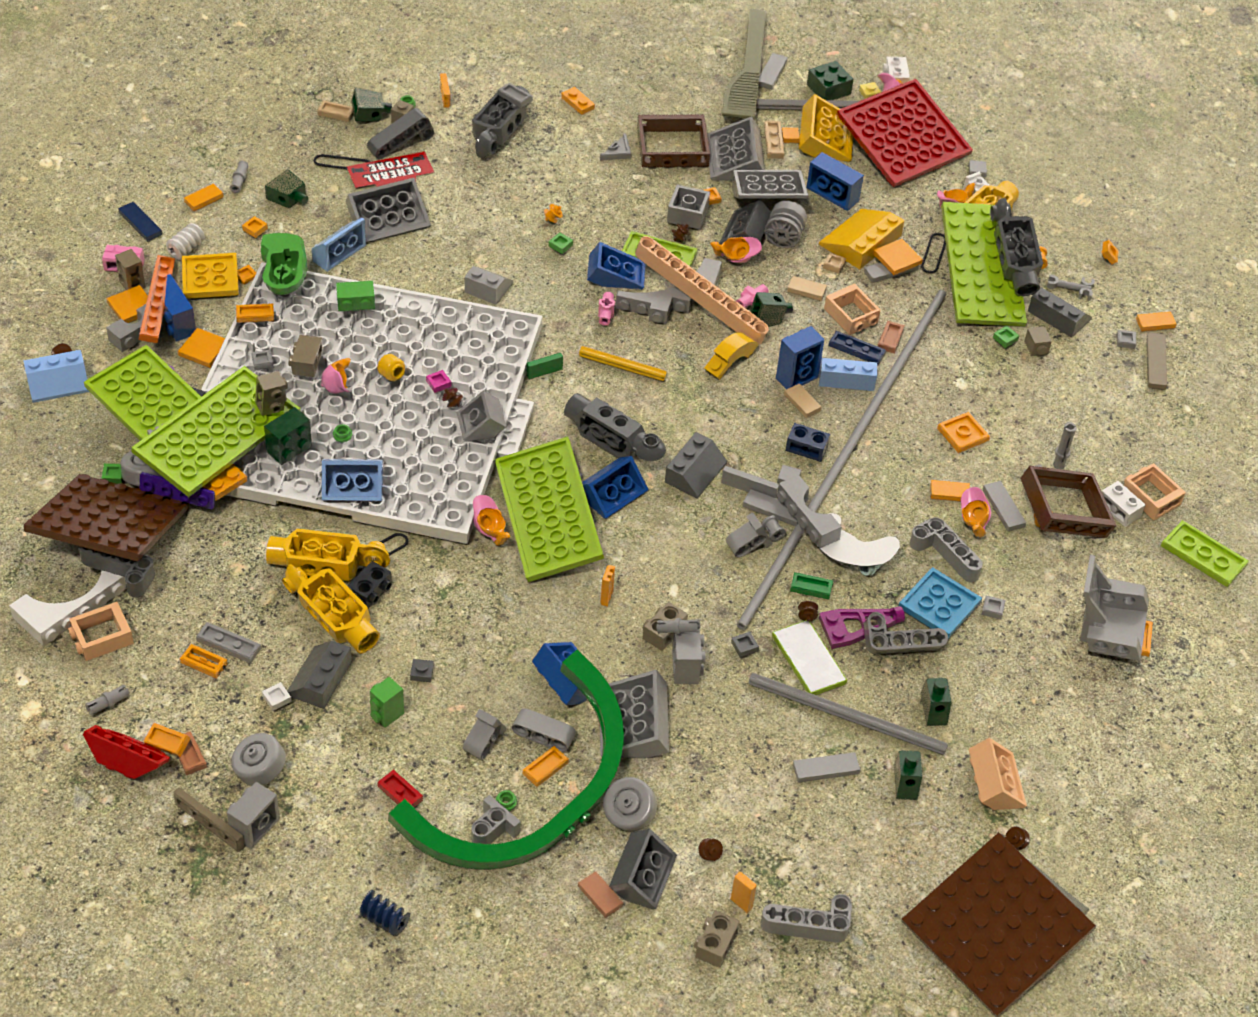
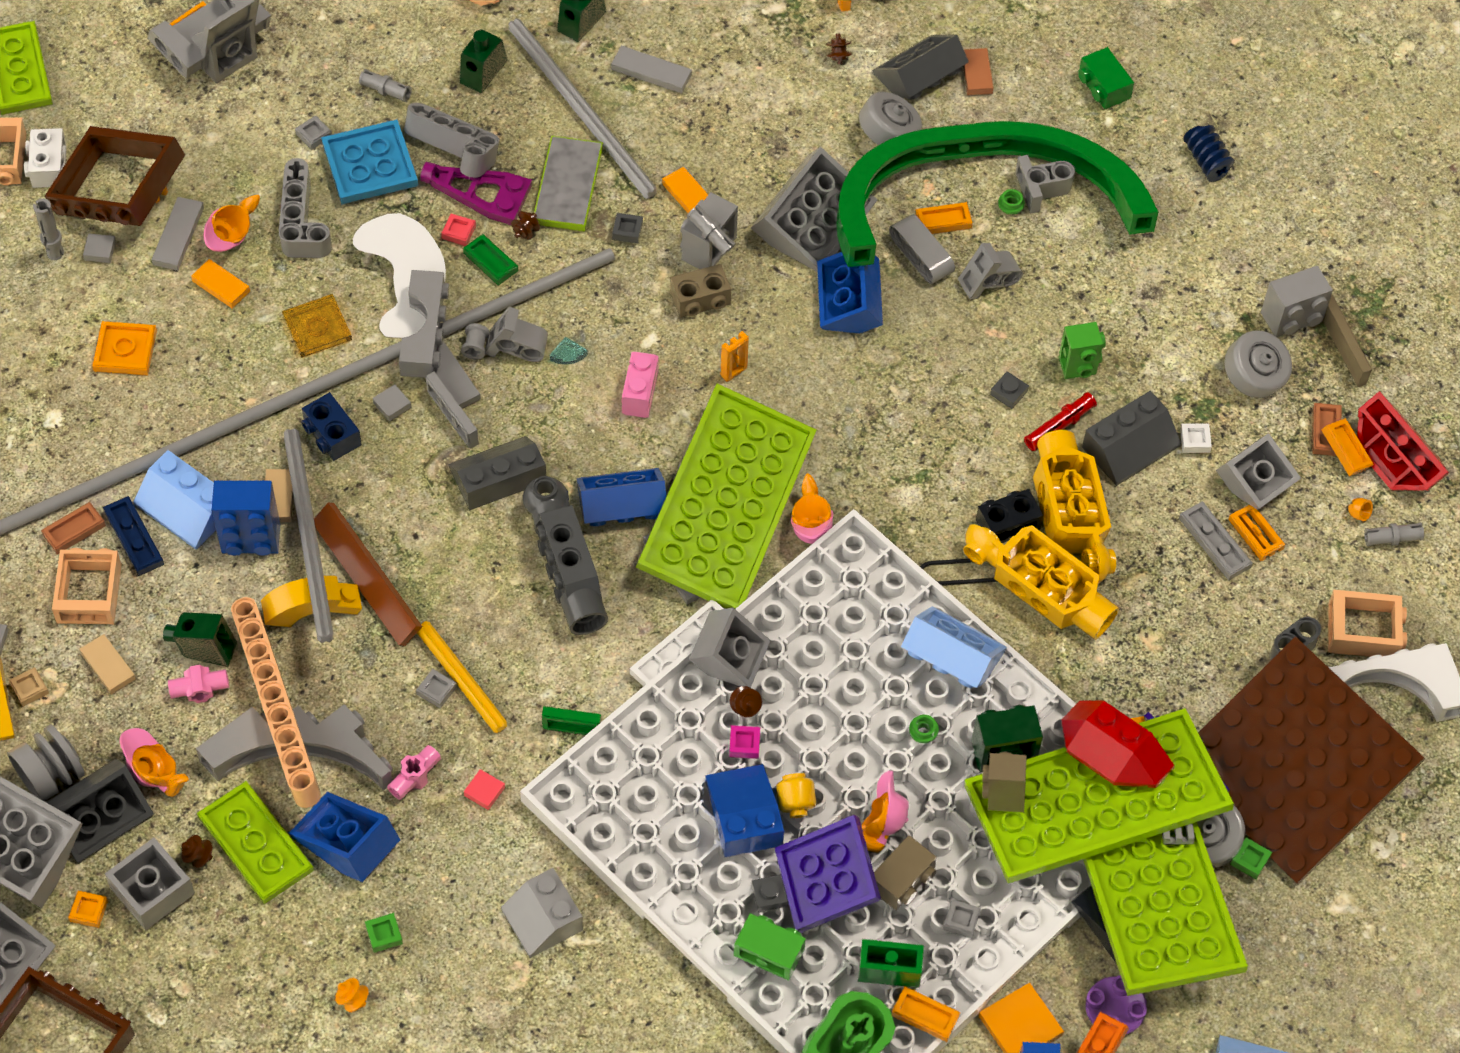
camera: 145 degrees left, 10 degrees up
red plate [377,769,423,807] -> none
none -> clear yellow tile [282,294,352,358]
none -> light grey axle [284,428,333,643]
none -> dark orange tile [314,502,423,646]
none -> light grey pin [359,69,412,102]
none -> light grey tile [416,669,457,709]
none -> coral tile [441,213,476,246]
none -> coral tile [464,769,505,810]
none -> clear light blue tile [549,337,588,364]
none -> bright pink brick [622,351,659,418]
none -> light orange tile [662,167,708,213]
none -> blue slope [705,764,784,858]
none -> dark grey plate [751,874,788,913]
none -> dark purple plate [775,815,881,933]
none -> green brick [858,939,924,988]
none -> red pin [1024,392,1097,451]
none -> red wedge [1061,700,1175,788]
none -> green brick [1078,47,1134,110]
none -> light grey slope [1216,433,1301,510]
none -> light orange hinge [1348,498,1373,521]

